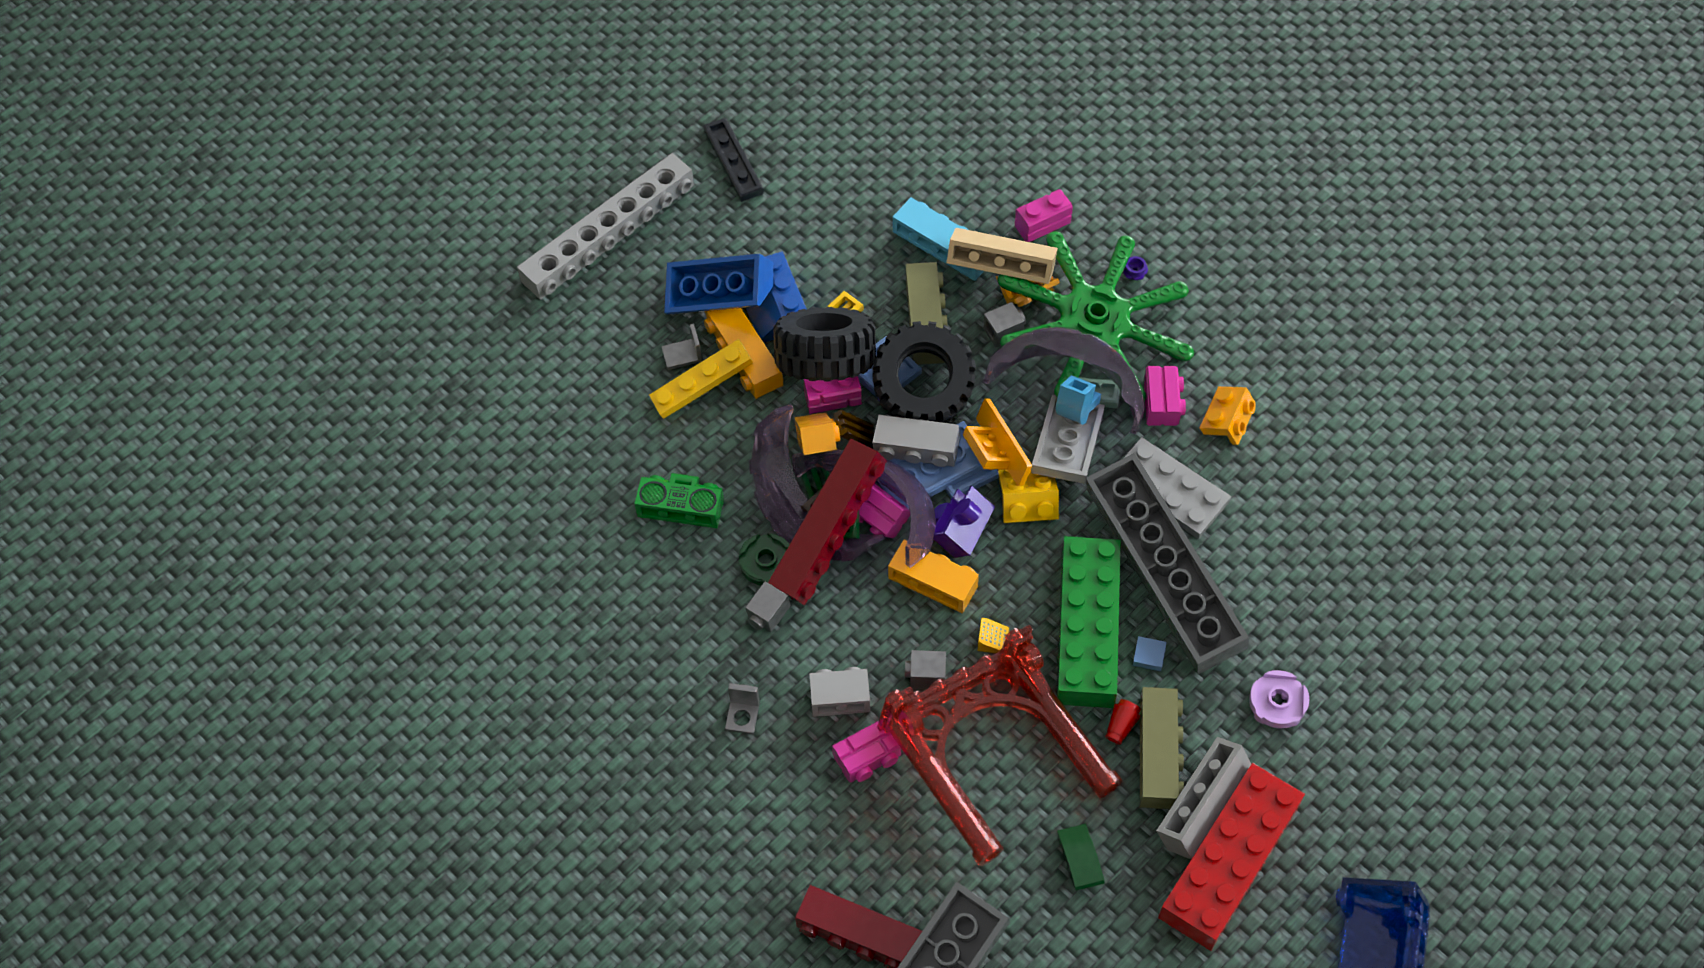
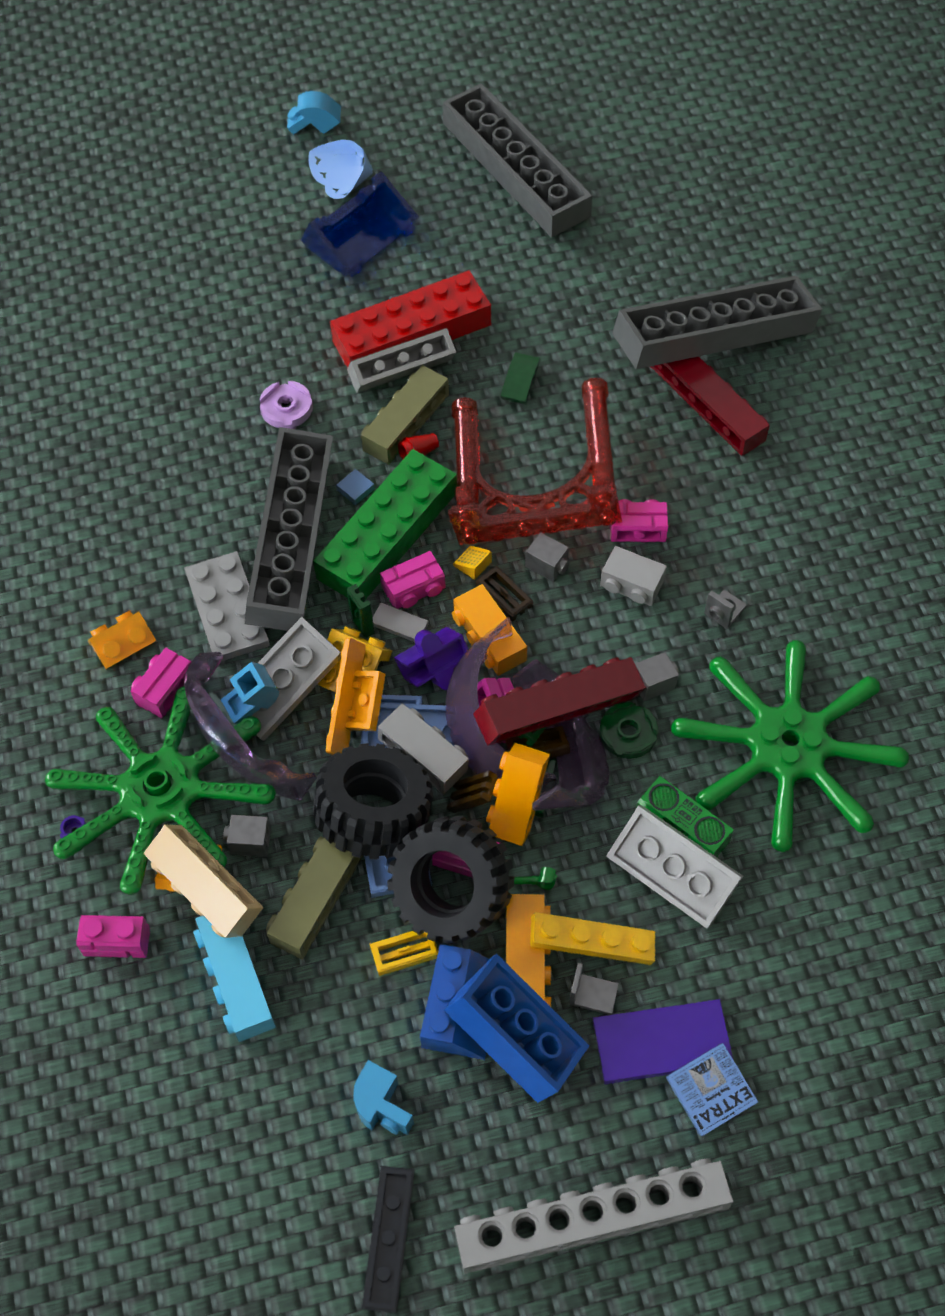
camera: 150 degrees left, 0 degrees up
none -> dark green tile [347,584,375,638]
none -> dark azure brick [353,1060,414,1135]
none -> light grey piece [372,603,429,642]
none -> dark pink brick [380,551,446,609]
none -> dark brown tile [475,565,533,622]
none -> green hand [514,867,557,890]
none -> dark purple tile [593,999,734,1084]
none -> light grey plate [606,805,743,929]
none -> medium blue tile [666,1043,758,1137]
none -> green animal [671,640,909,852]

